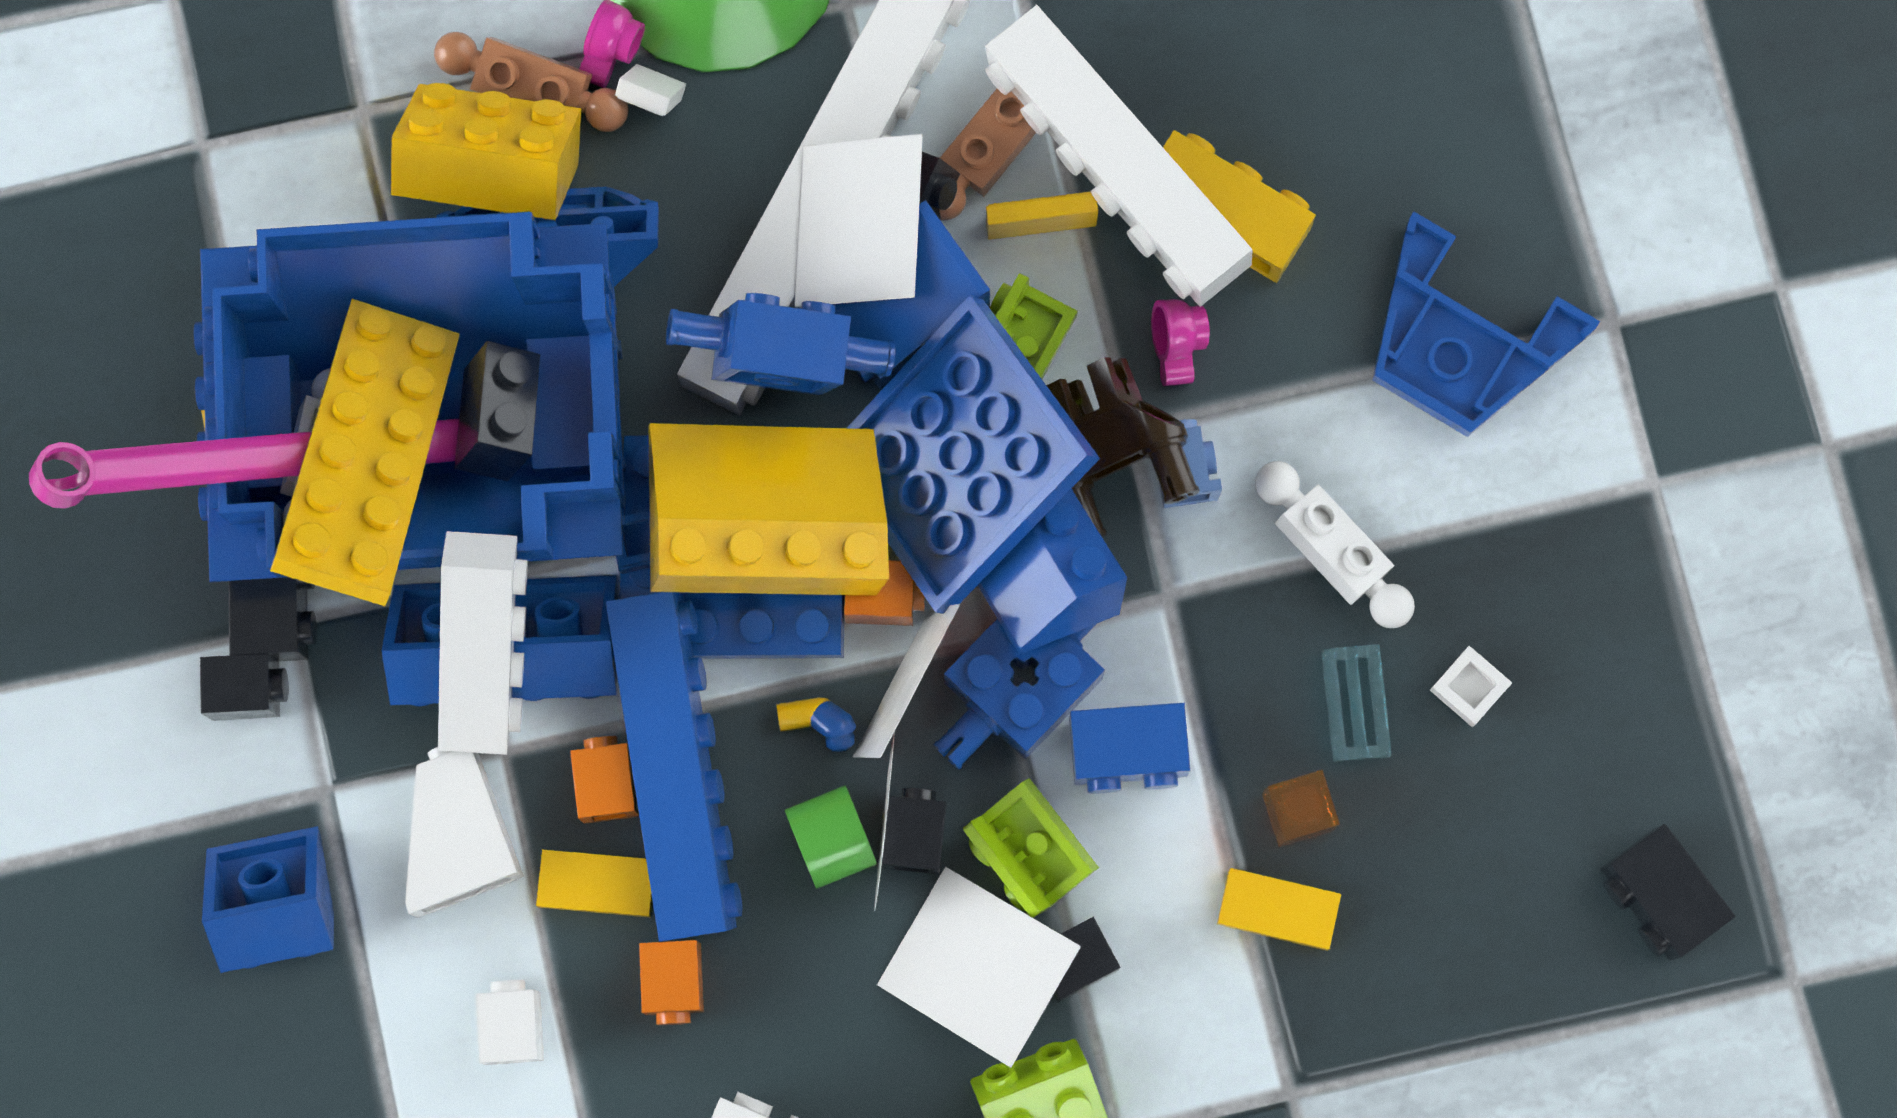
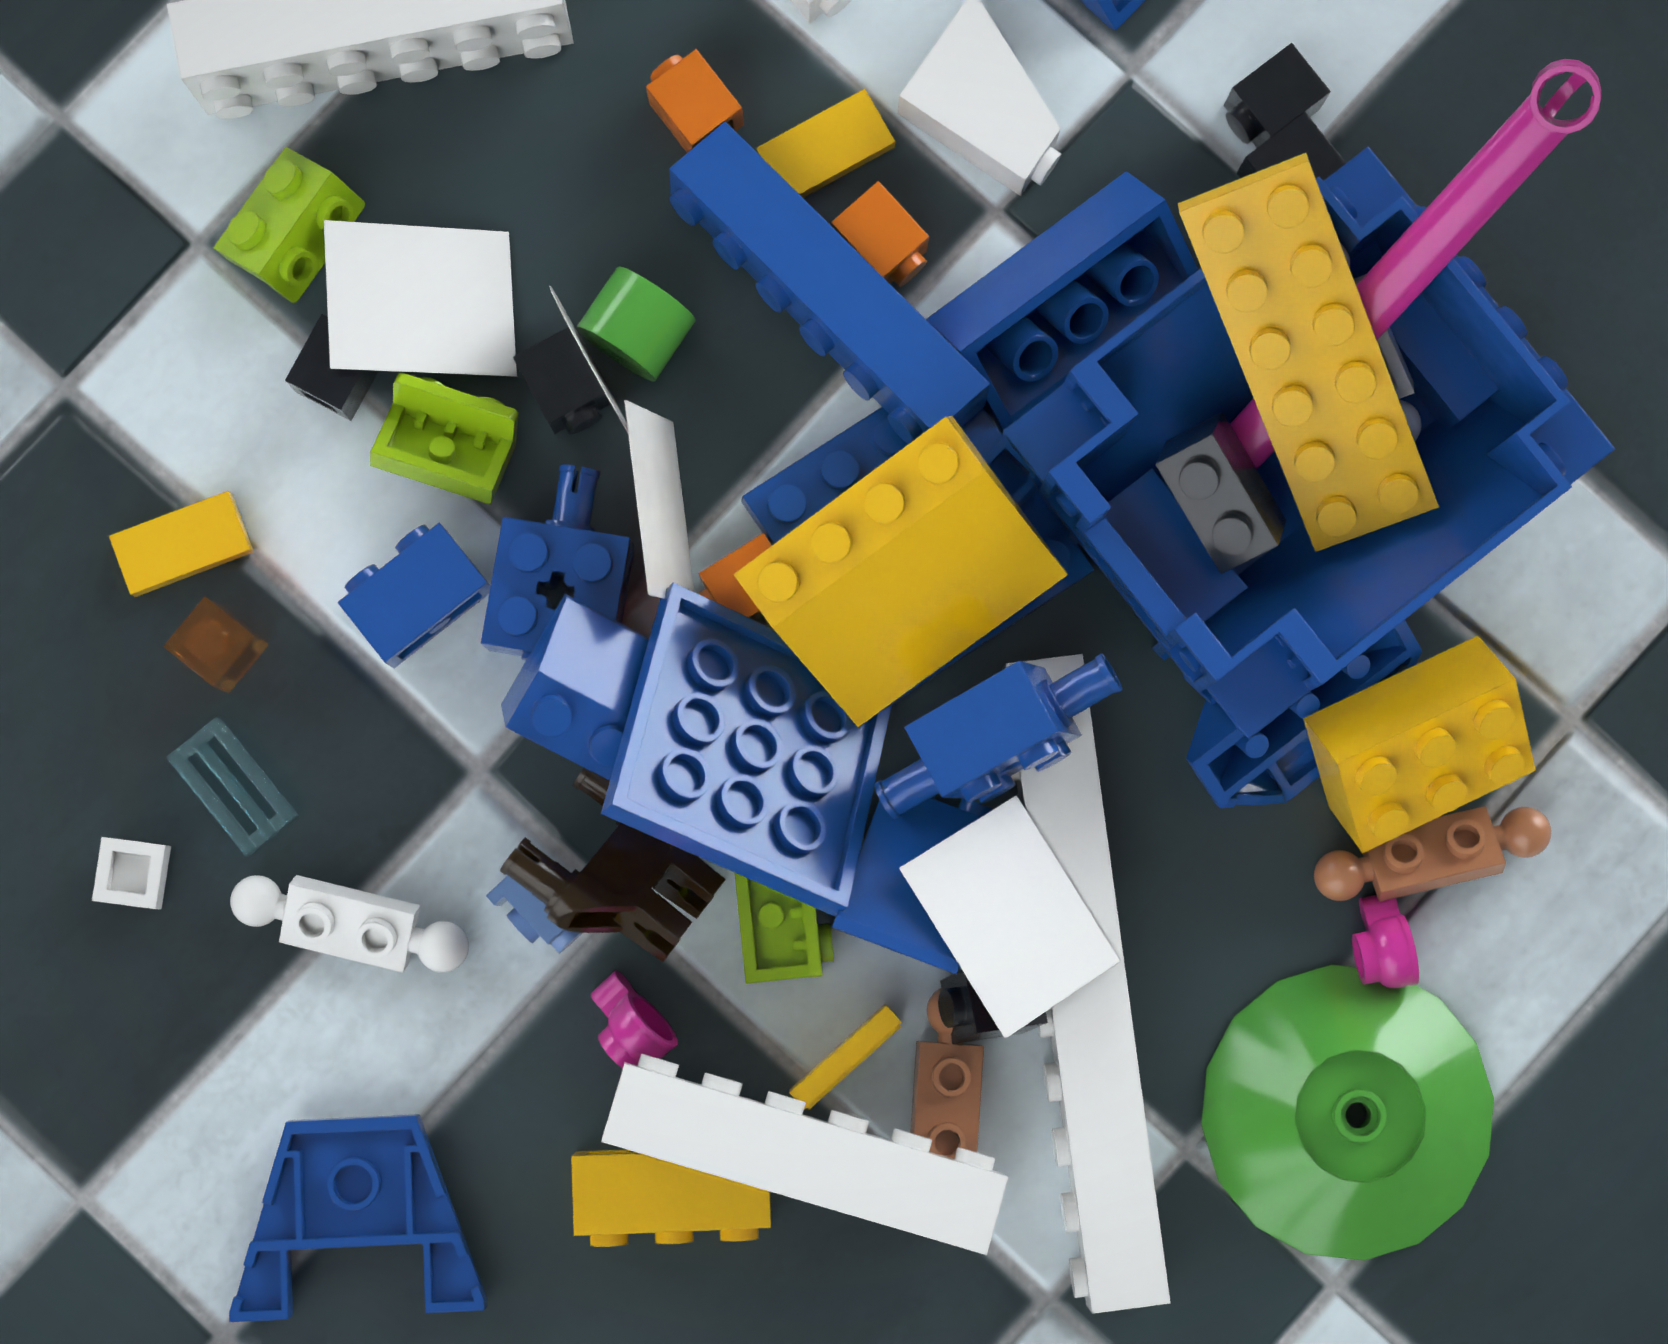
camera: 140 degrees right, 5 degrees up
white brick [438,531,528,755] -> none
white tile [615,64,686,116] -> none
arm [776,697,856,752] -> none

